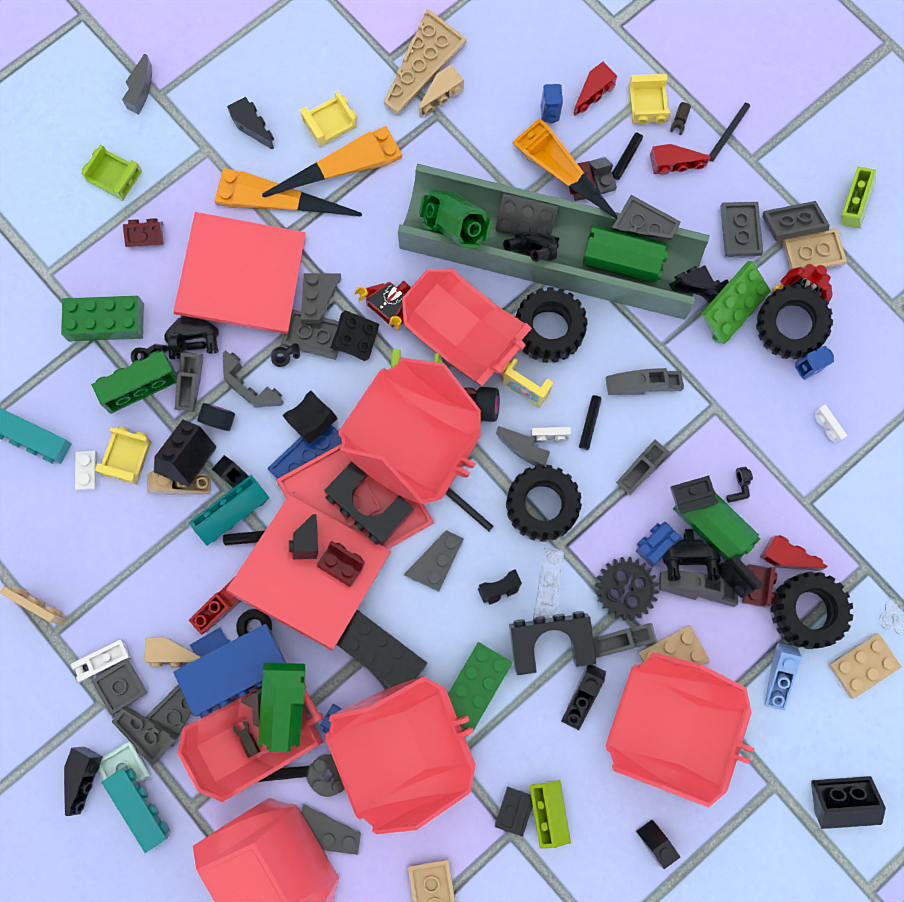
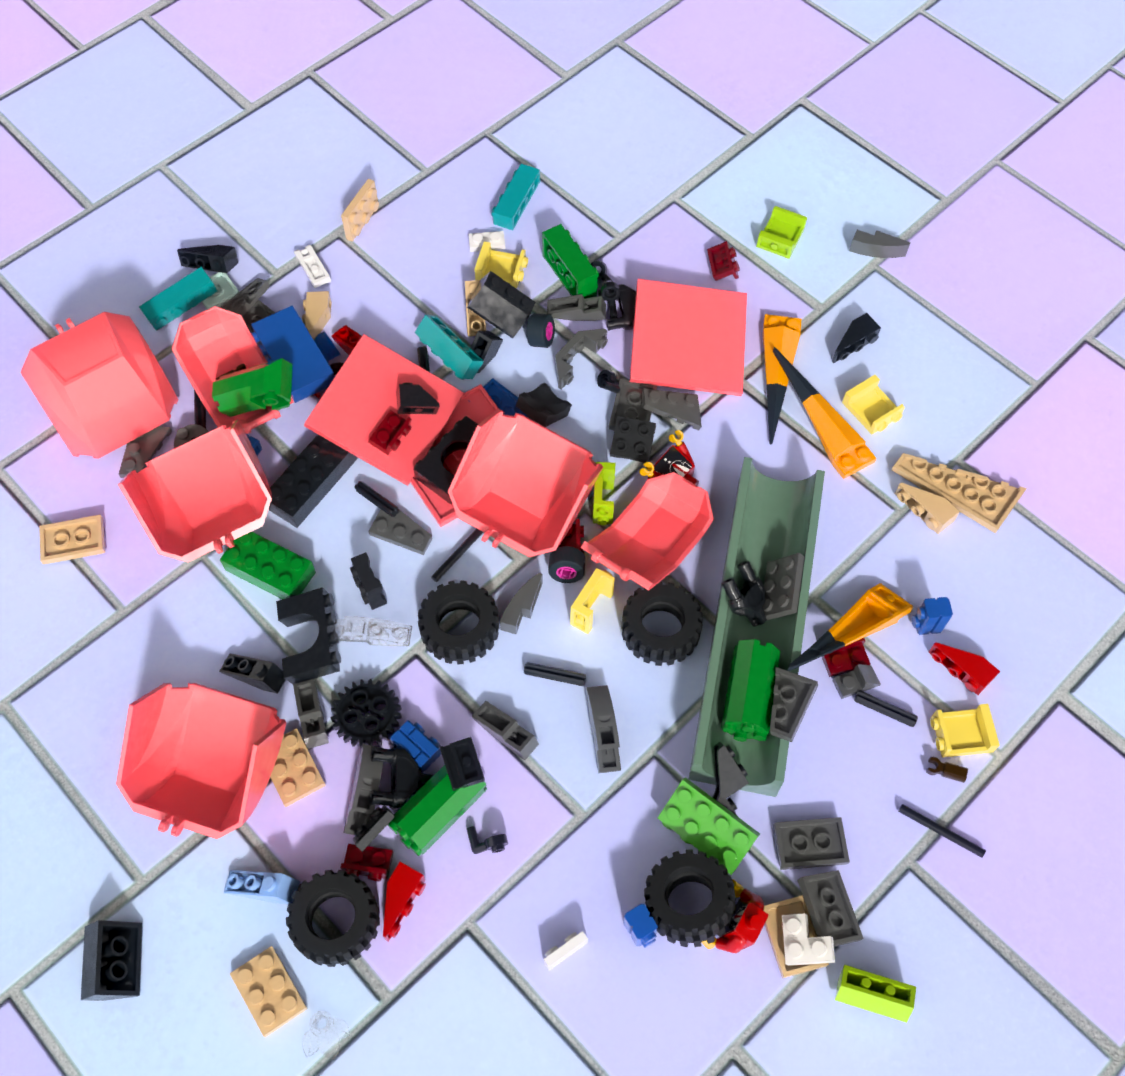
camera: 90 degrees right, 15 degrees down
green brick [61,296,144,341] -> none
dark grey plate [91,659,148,715] -> none
green brick [419,190,492,249] -> none
black plate [494,786,533,837] -> none
lime brick [529,780,571,849] -> none
white plate [531,427,571,442] -> none
black slope [636,819,681,869] -> none
red slope [650,144,710,175] -> none
none -> black axle [354,481,399,517]
none -> white plate [782,913,835,966]

